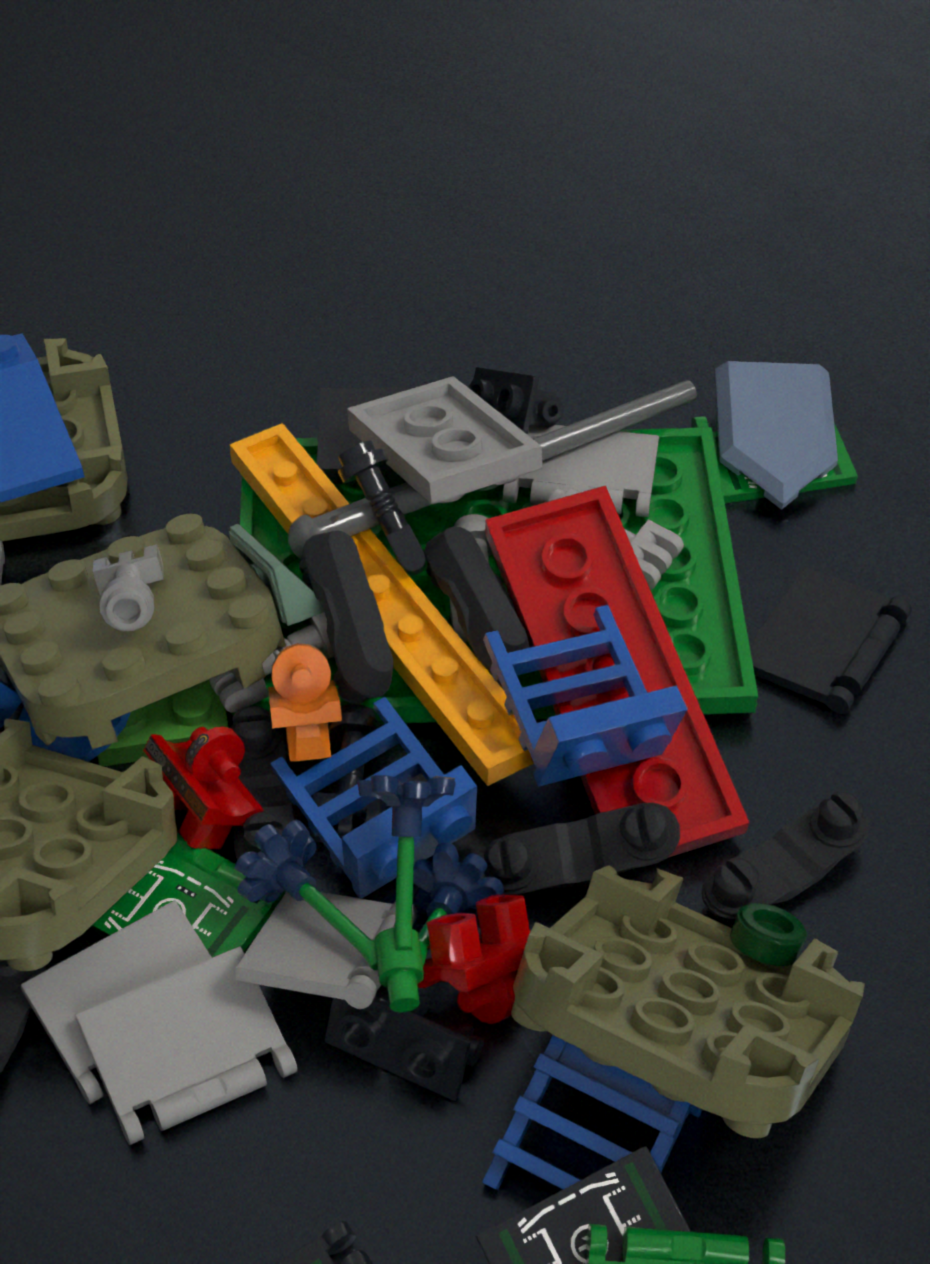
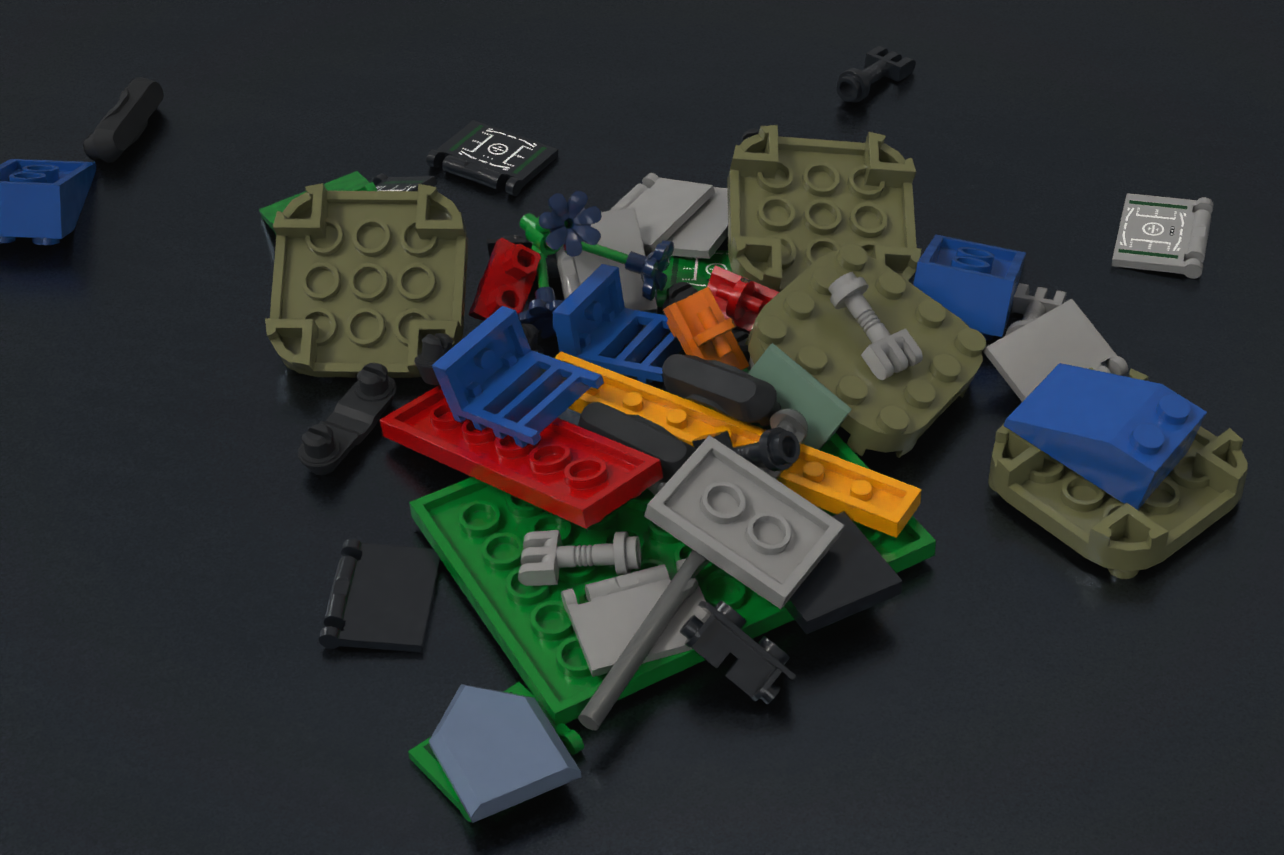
camera: 155 degrees right, 5 degrees down
dark green tile [730,903,807,966] -> none

